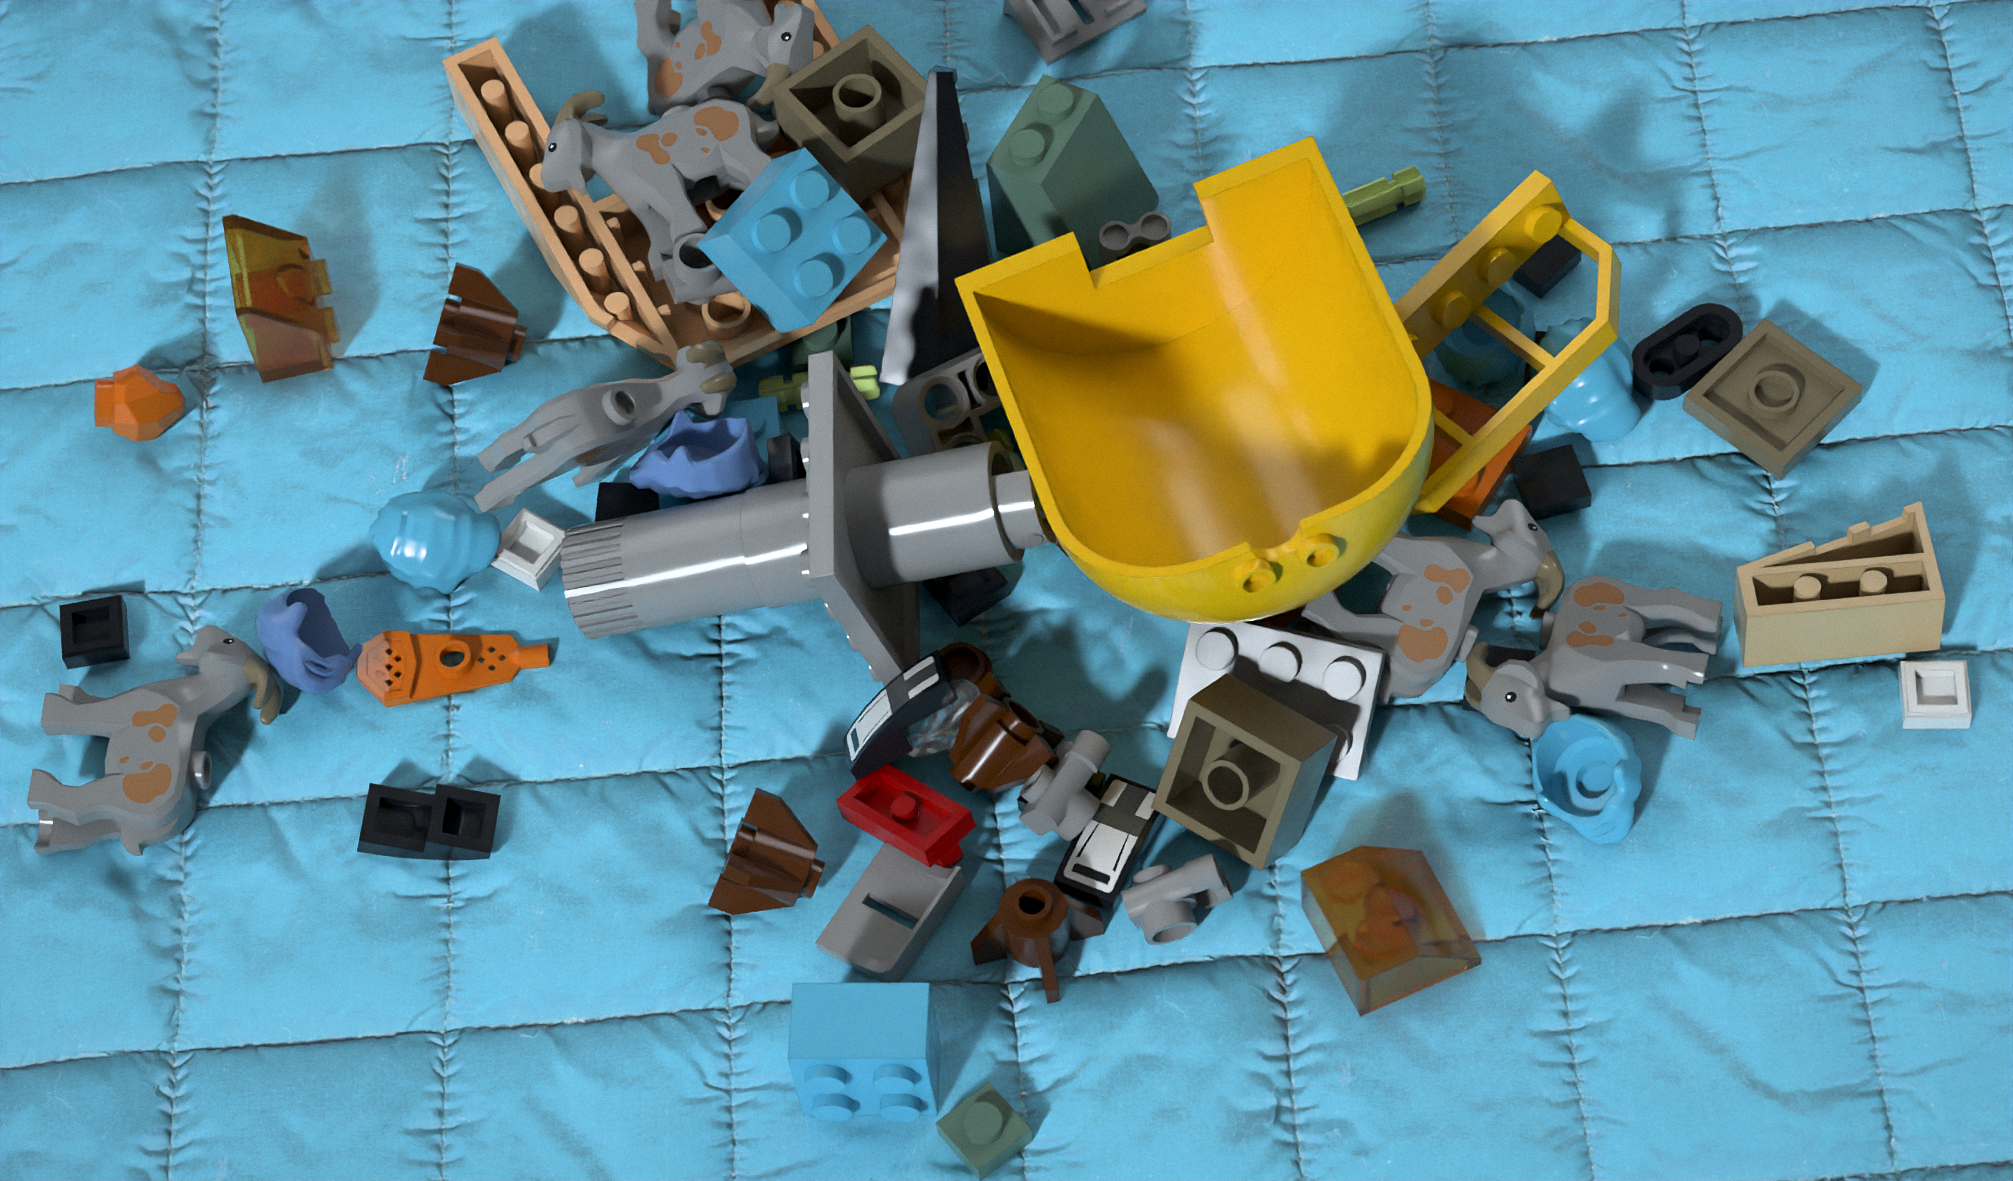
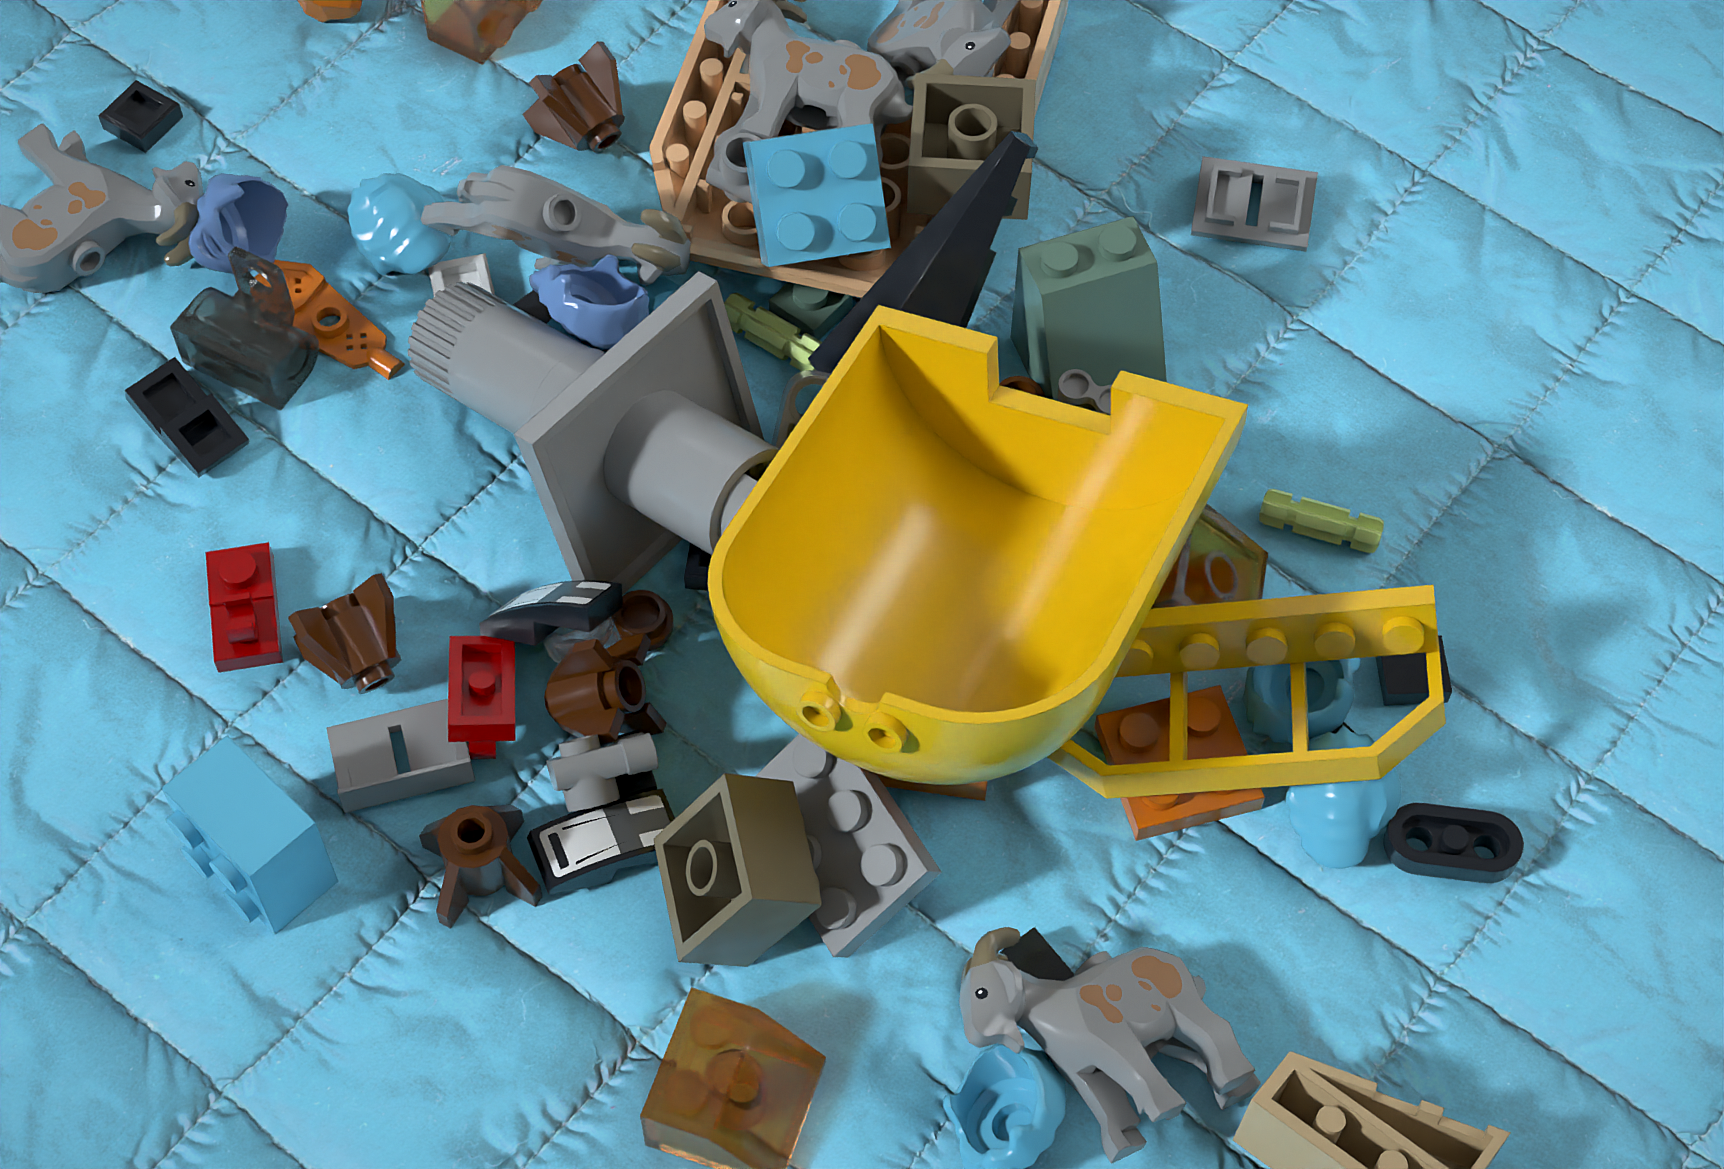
camera: 35 degrees right, 0 degrees up
sand green plate [936,1082,1033,1181] -> none
light grey plate [1121,853,1234,945] -> none
light grey animal [1292,499,1565,704] -> none
black tile [1510,444,1592,521] -> none
dark tan plate [1683,318,1864,480] -> none
none -> clear smoke piece [170,246,319,411]
none -> red plate [205,542,283,673]

